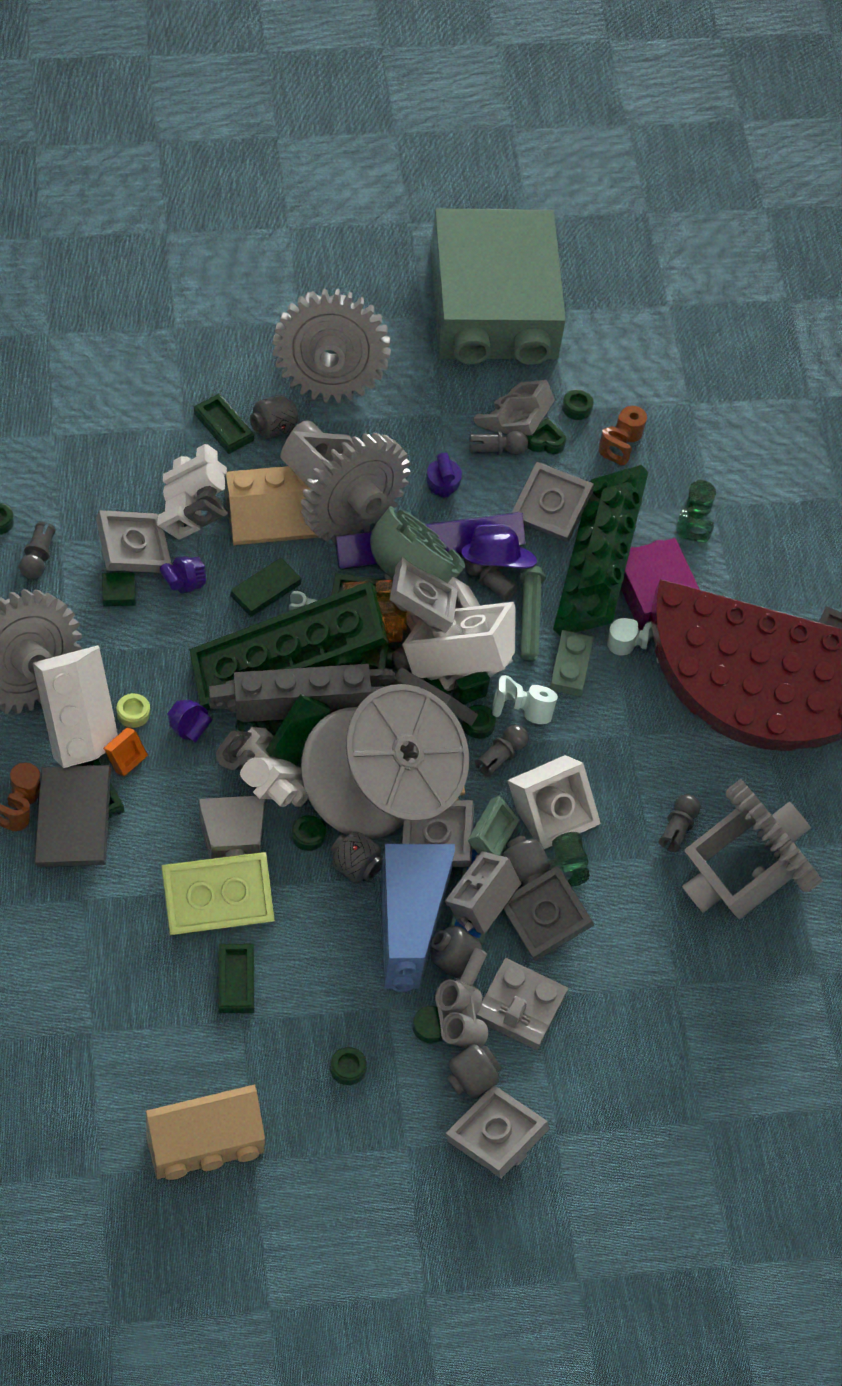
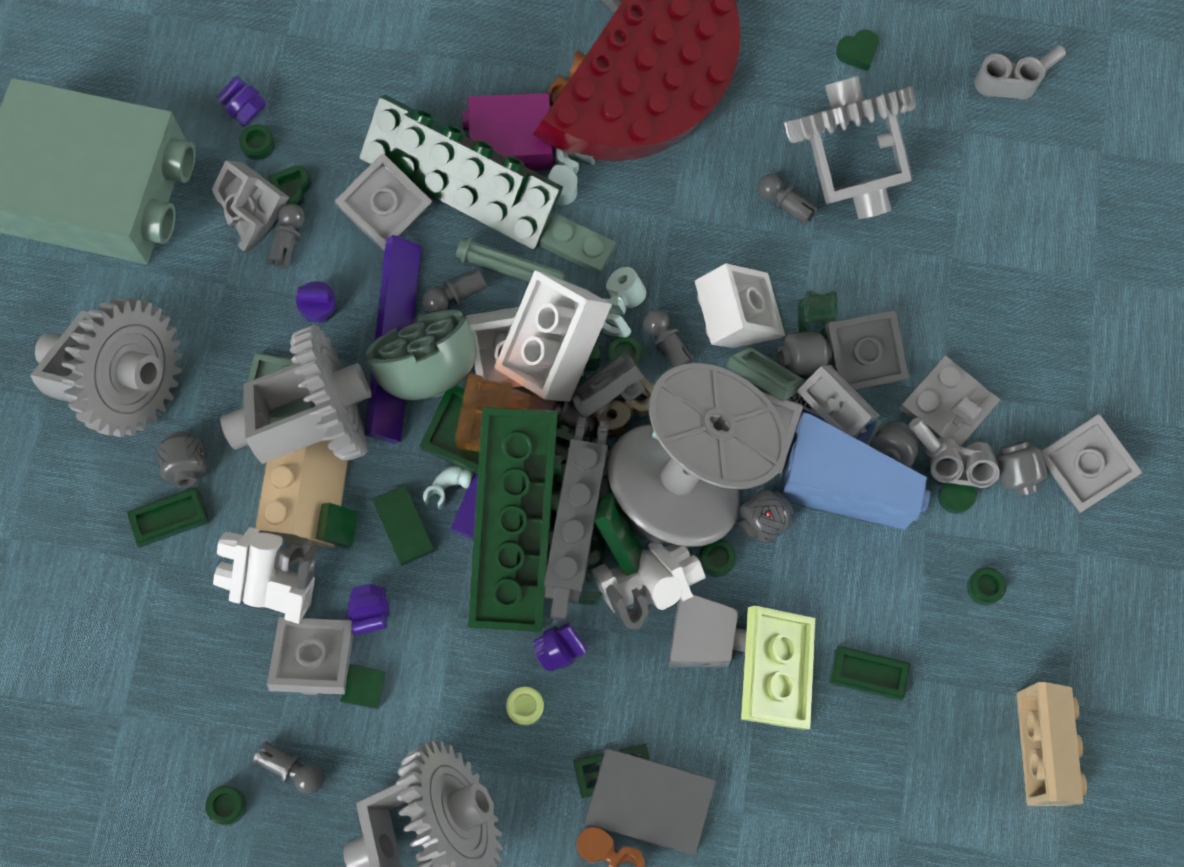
camera: 70 degrees left, 15 degrees up
white slope [33,645,118,768] -> none
orange plate [103,727,148,776] -> none
light grey hinge [390,557,458,633] -> none
dark purple piece [461,524,537,569] -> none
dark orange leg [599,406,647,465] -> none
clear green leg [676,480,716,543] -> none
none -> dark purple piece [216,76,267,126]
none -> dark green tile [316,503,358,548]

